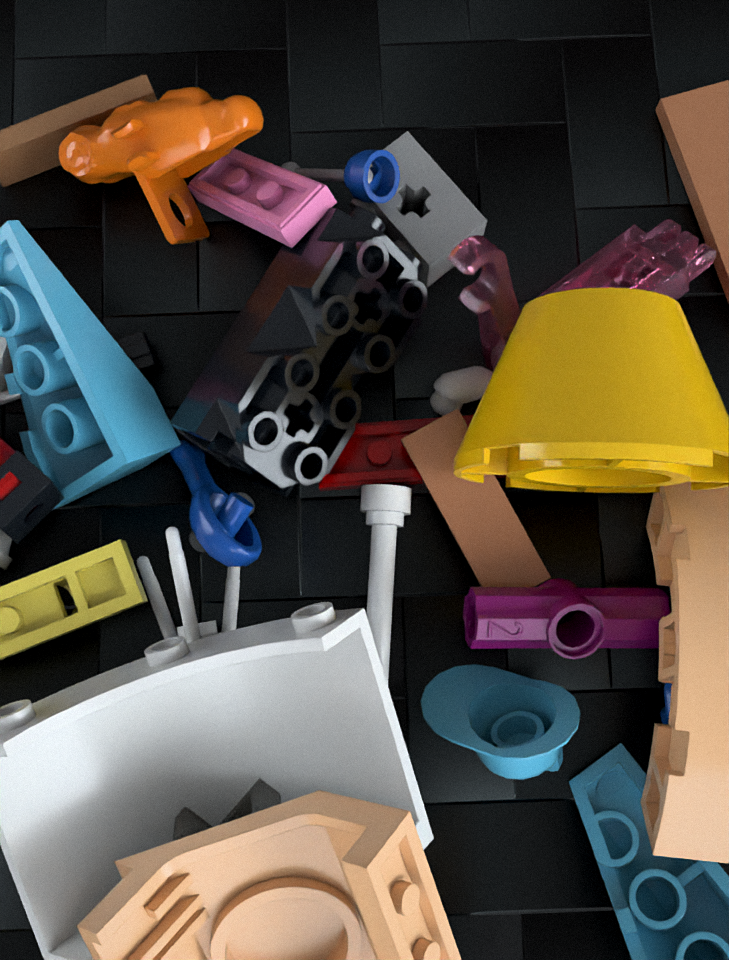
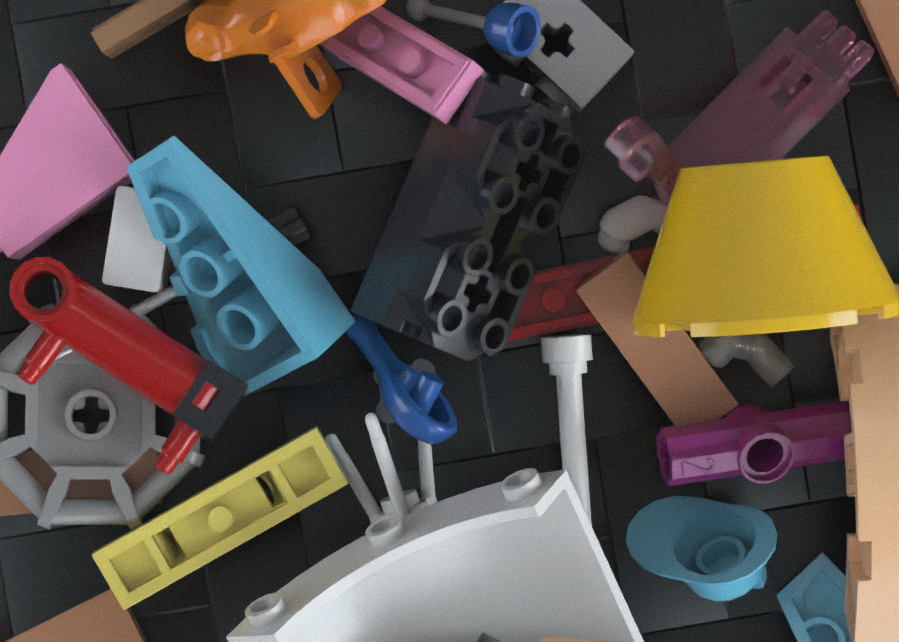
camera: 10 degrees left, 10 degrees up
none -> clear arm [700,334,794,387]

